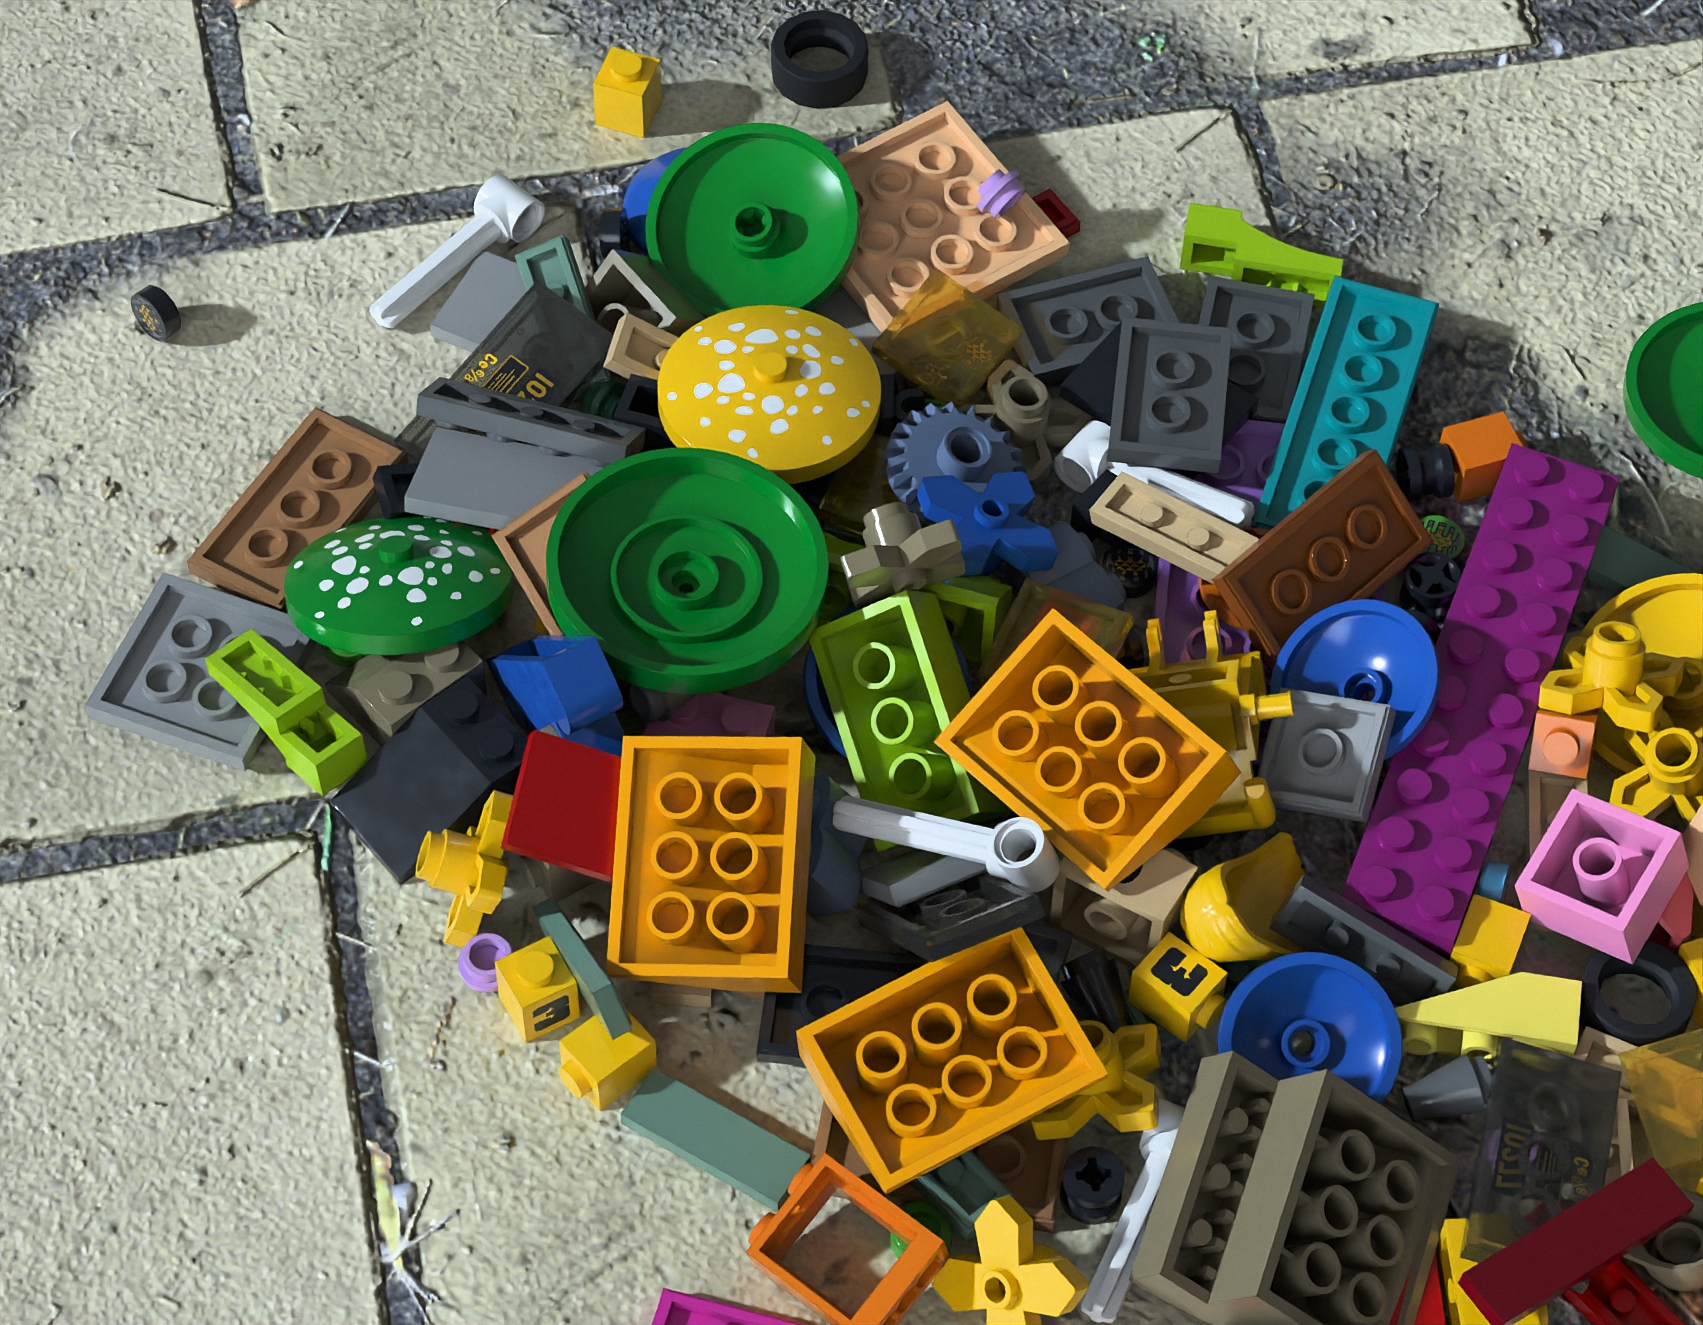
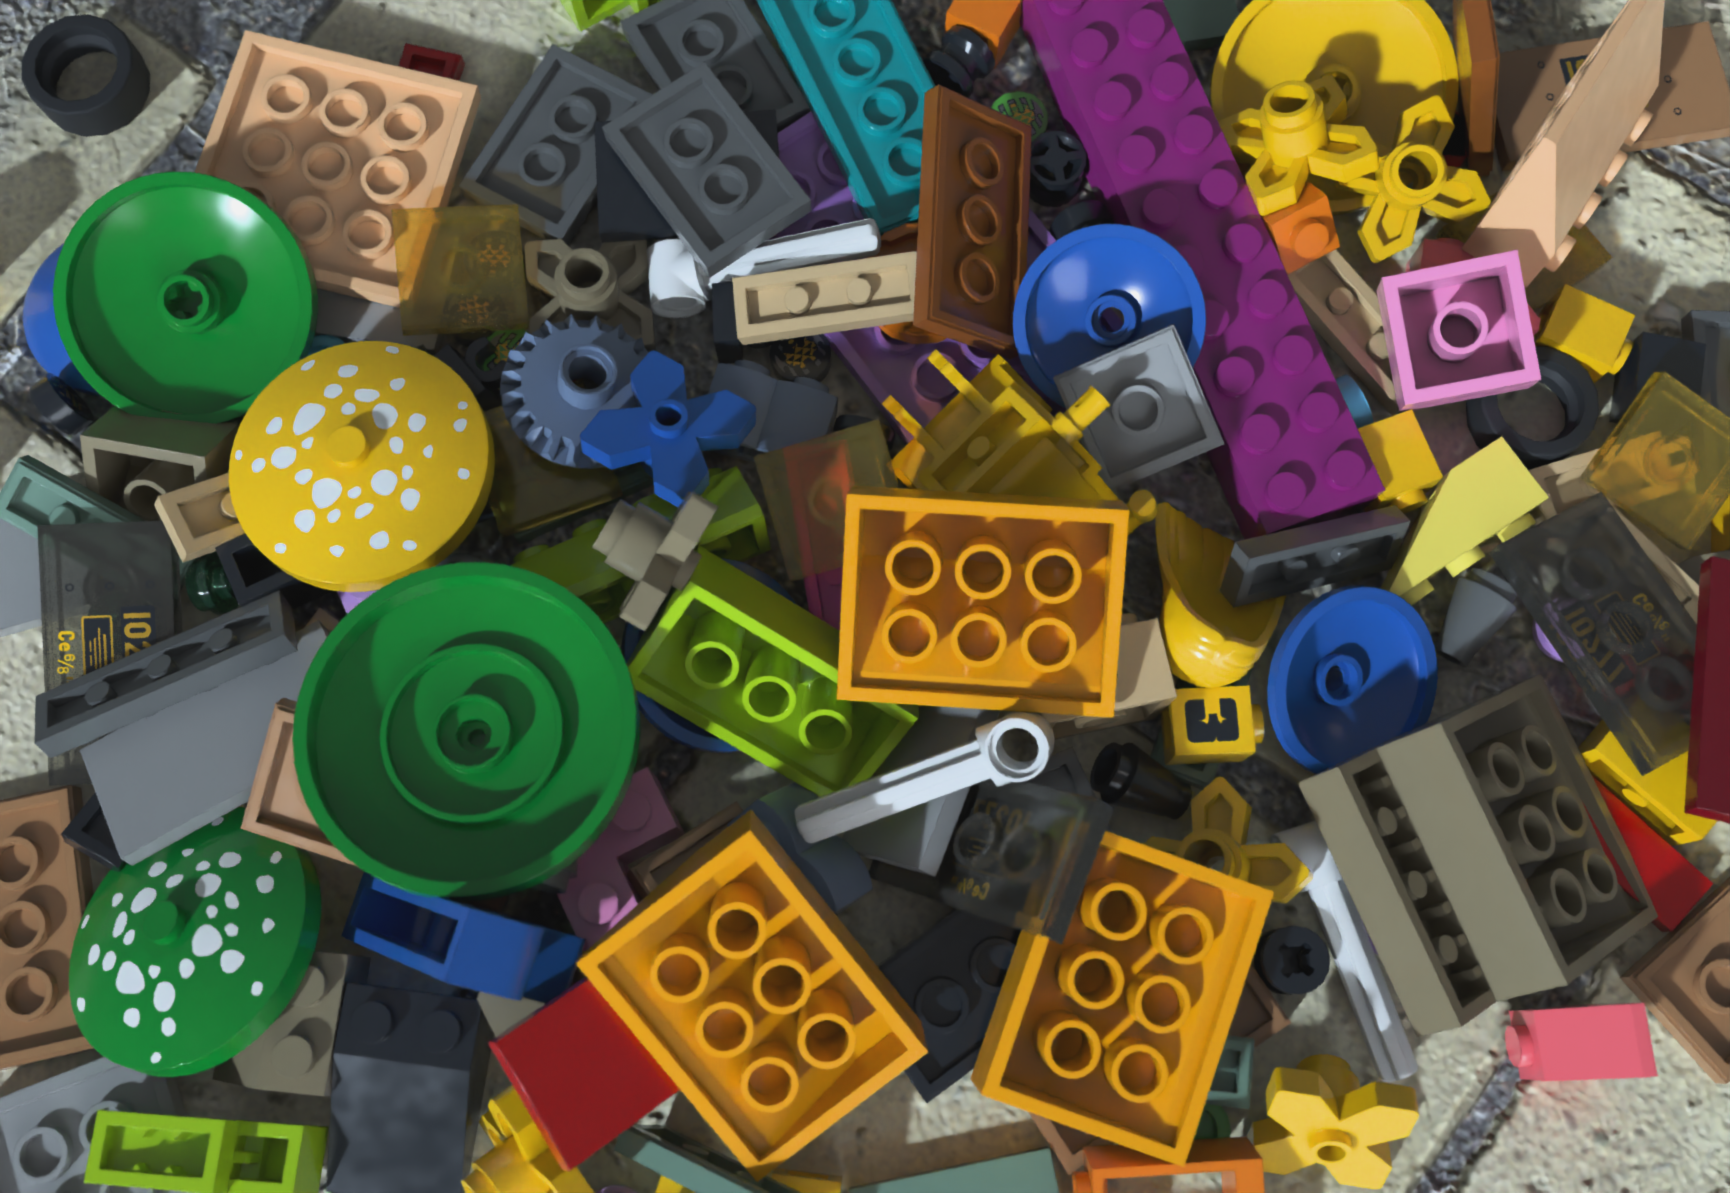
camera: 40 degrees left, 20 degrees up
lavender plate [977,169,1026,219] -> none

